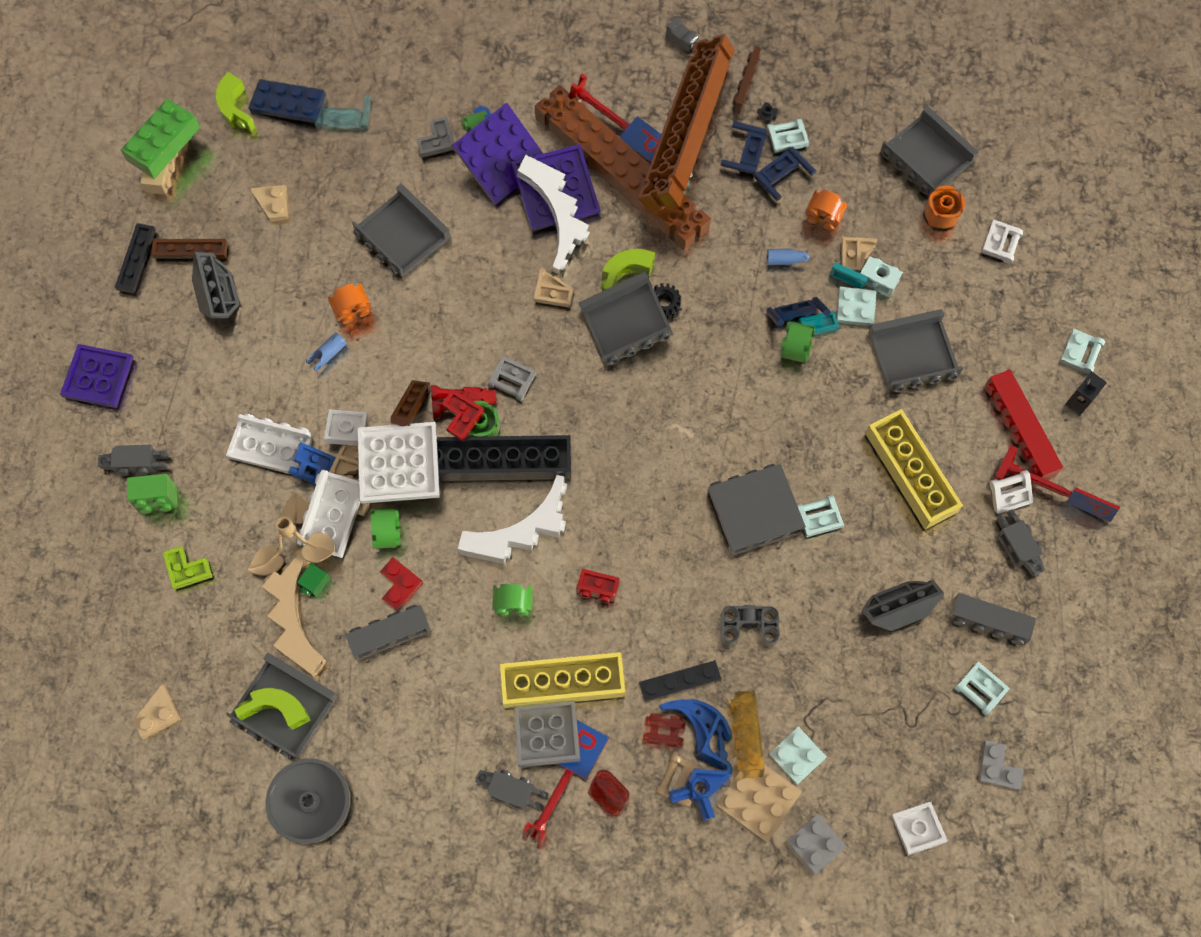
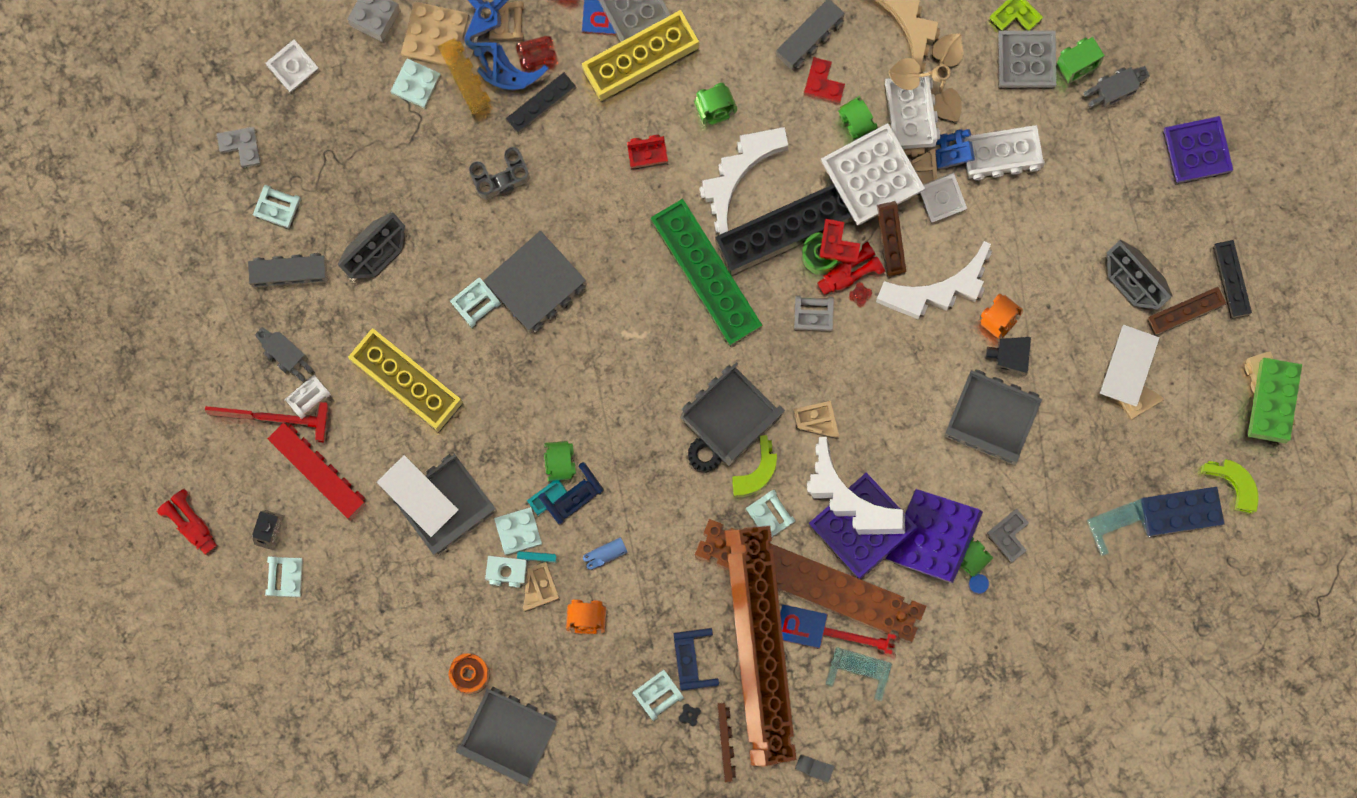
camera: 165 degrees right, 10 degrees up
green brick [297,563,330,597] -> none
medium blue piece [306,332,347,371] -> none
dark blue plate [753,146,817,201] -> none
white plate [981,219,1023,264] -> none
none -> red piece [156,488,217,555]
none -> white tile [377,455,458,537]
none -> green plate [651,198,763,346]
none -> light aqua plate [746,489,796,537]
none -> clear light blue plate [825,647,892,701]
none -> clear red plate [849,282,872,305]
none -> white arch [876,241,992,319]
none -> black torso [986,337,1031,376]
none -> light grey plate [998,31,1057,88]
none -> white tile [1100,325,1160,406]

